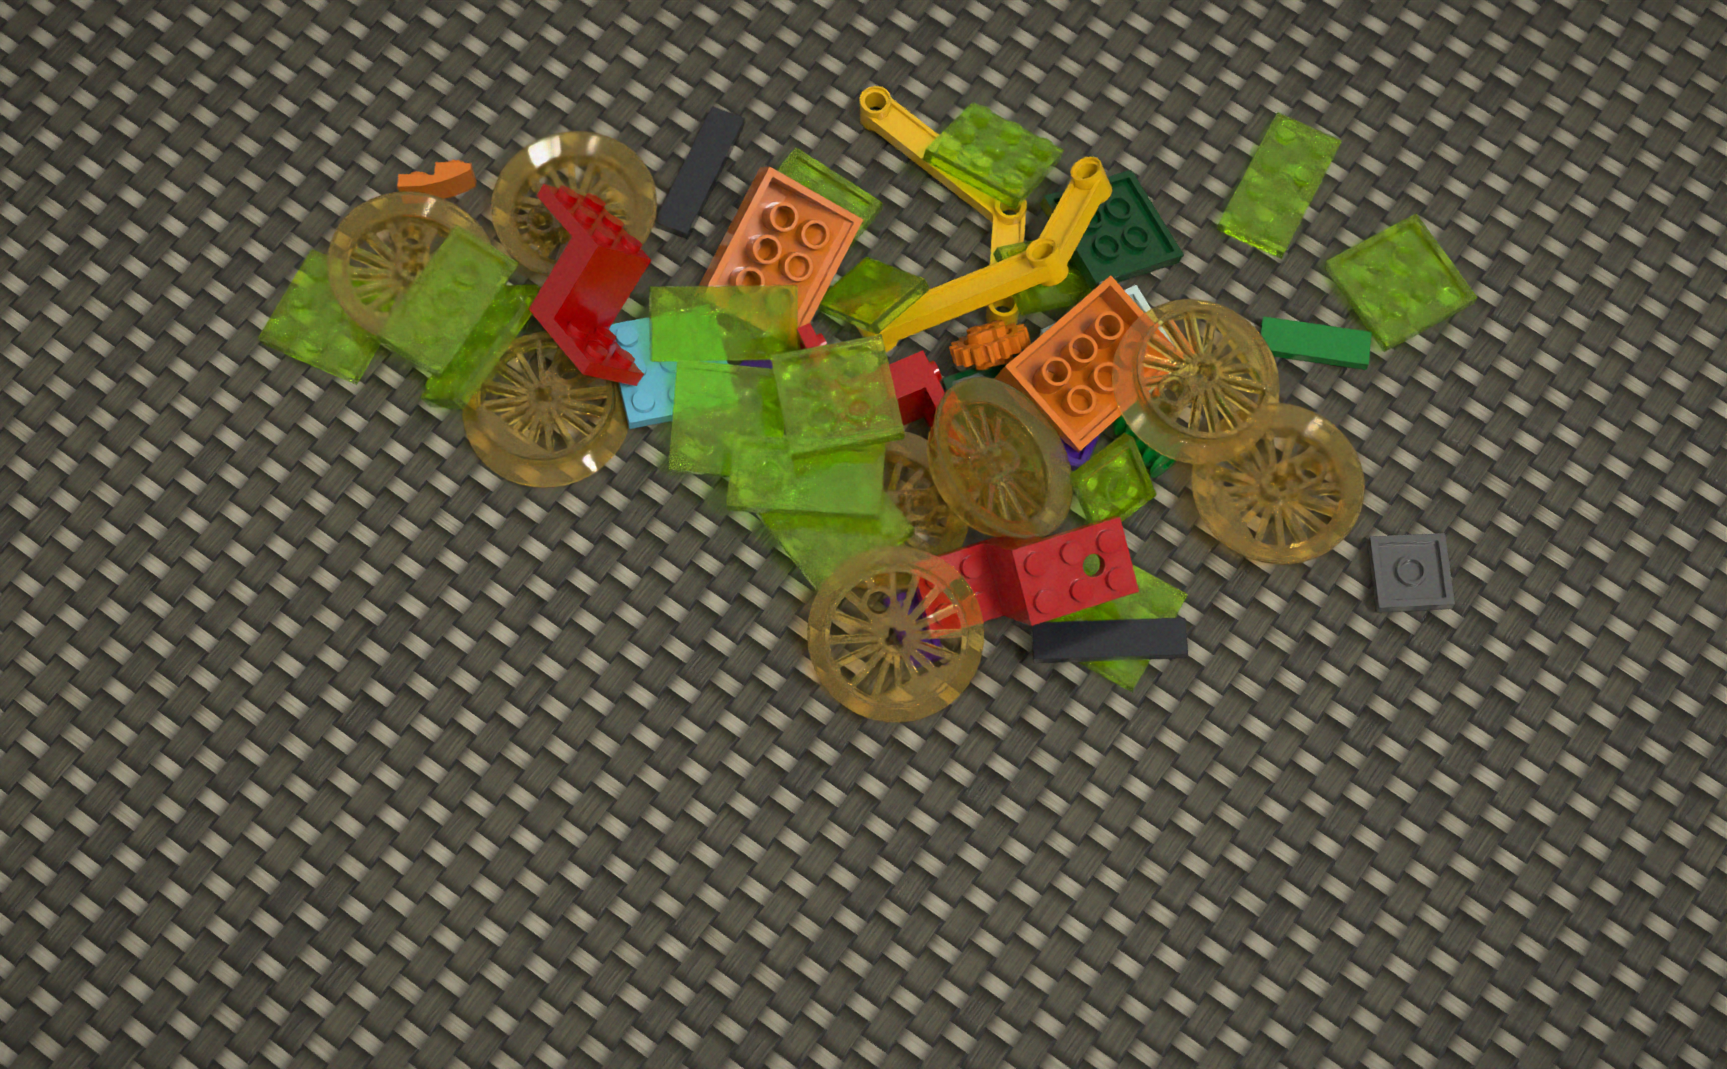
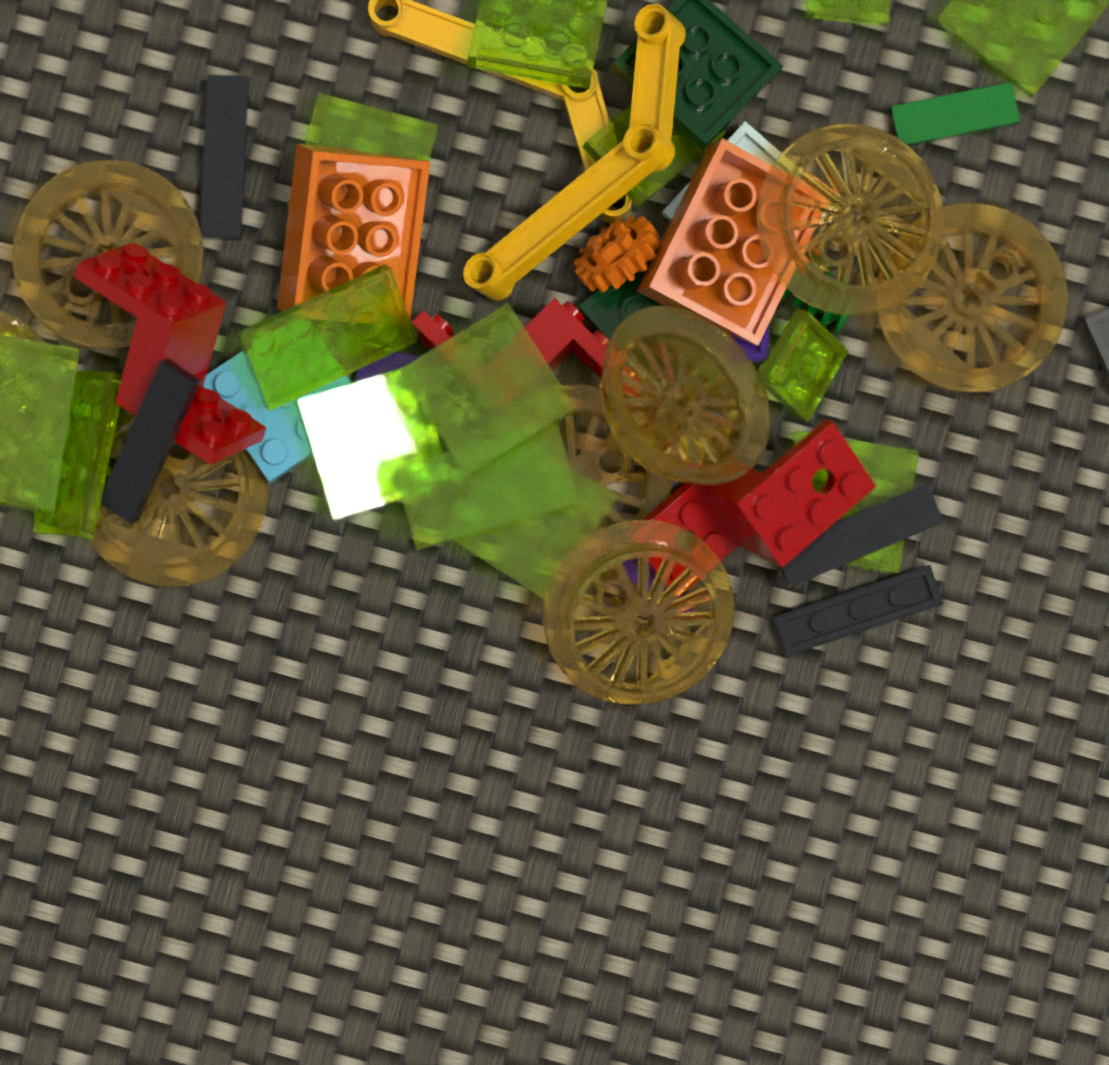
camera: 20 degrees left, 15 degrees up
clear neon green tile [818,257,930,335] -> none
none -> black tile [99,358,201,524]
none -> black tile [772,565,944,657]

